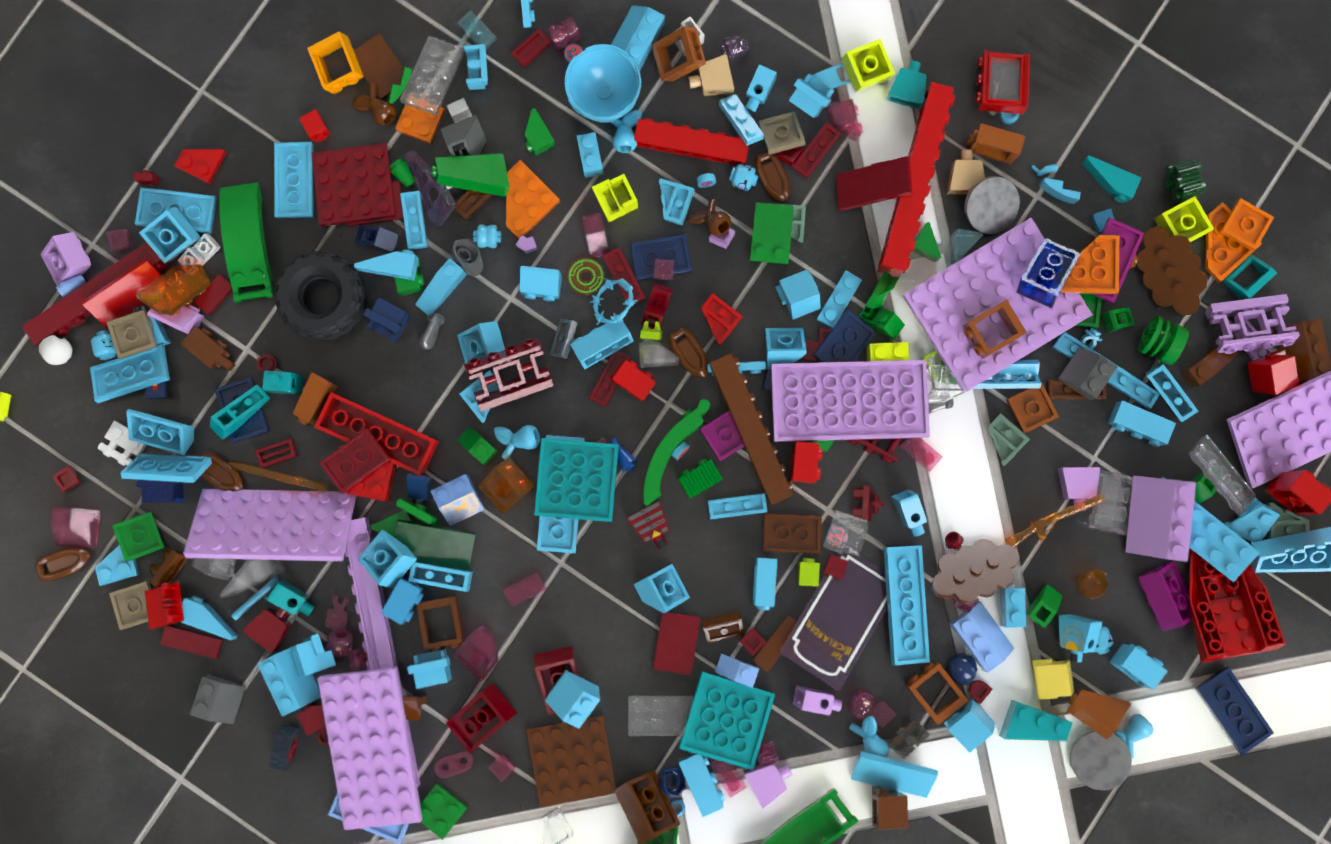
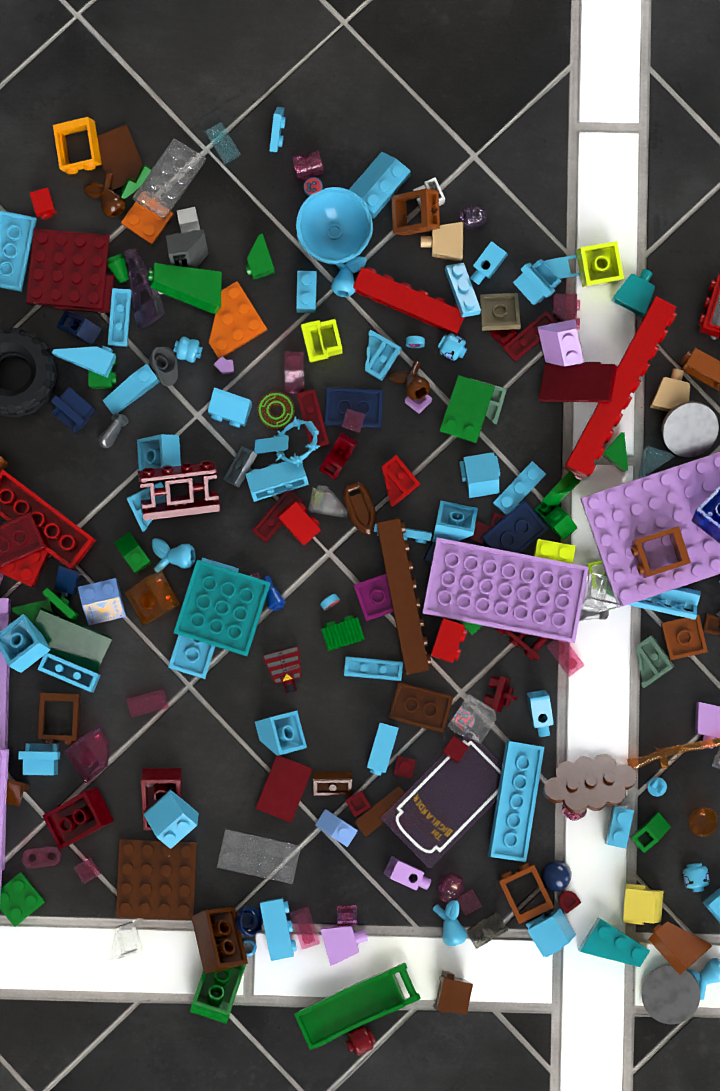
camera: 10 degrees right, 0 degrees up
dark azure slope [381,576,424,625] -> none
reddish brown plate [453,190,492,220] -> none
medium azure window [464,44,488,90] -> none
dark red tile [511,28,552,68] -> none
lime tile [640,321,662,340] -> none
green windscreen [644,399,710,507] -> none
teal plate [678,671,775,770] -> none
reddish brown piece [754,151,790,203] -> none
lime brick [797,558,820,586] -> none
medium azure tile [851,752,938,798] -> none
dark red plate [945,532,964,550] -> none
light blue slope [949,601,1015,673] -> none
medium azure torso [1059,614,1102,662] -> none
none -> medium azure sticker [254,436,289,454]
none -> dark red plate [393,756,416,779]
none -> lavender slope [538,319,584,367]
none -> medium azure plate [647,777,667,797]

